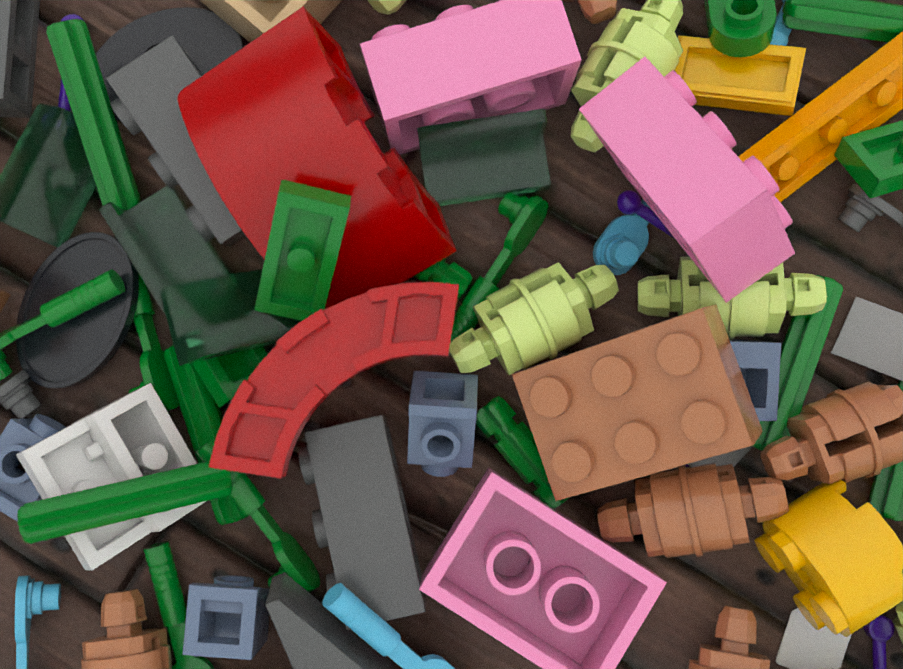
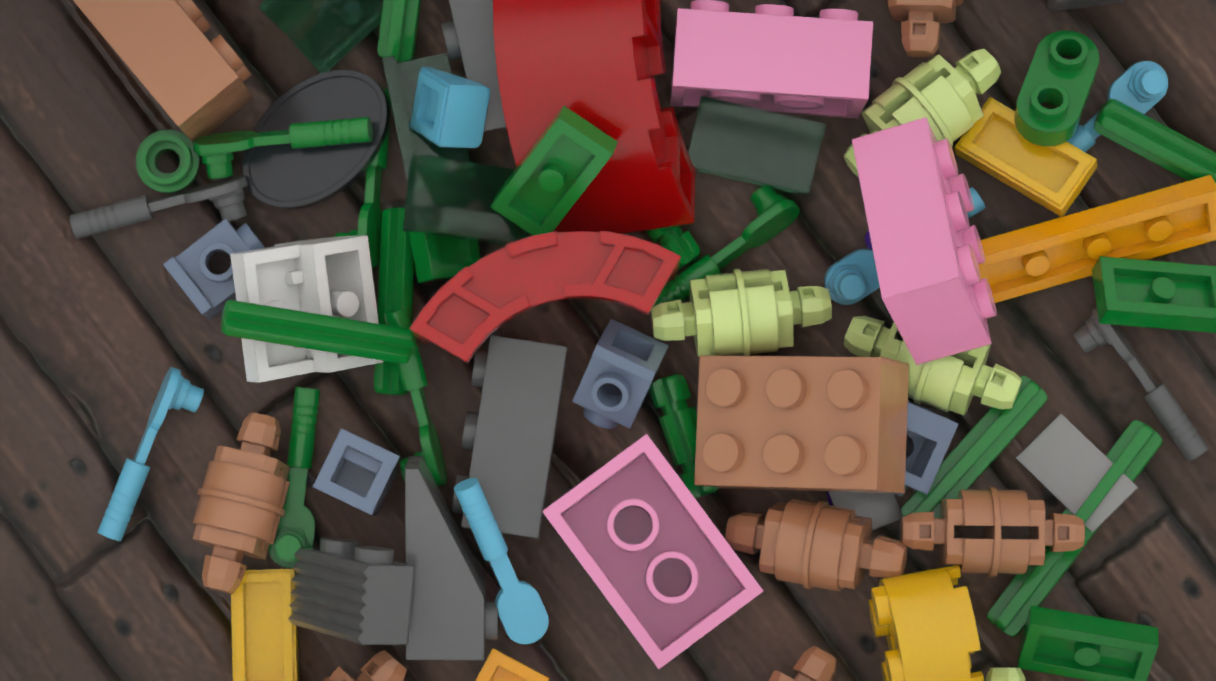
camera: 20 degrees right, 0 degrees up
none -> medium azure slope [410,67,490,148]

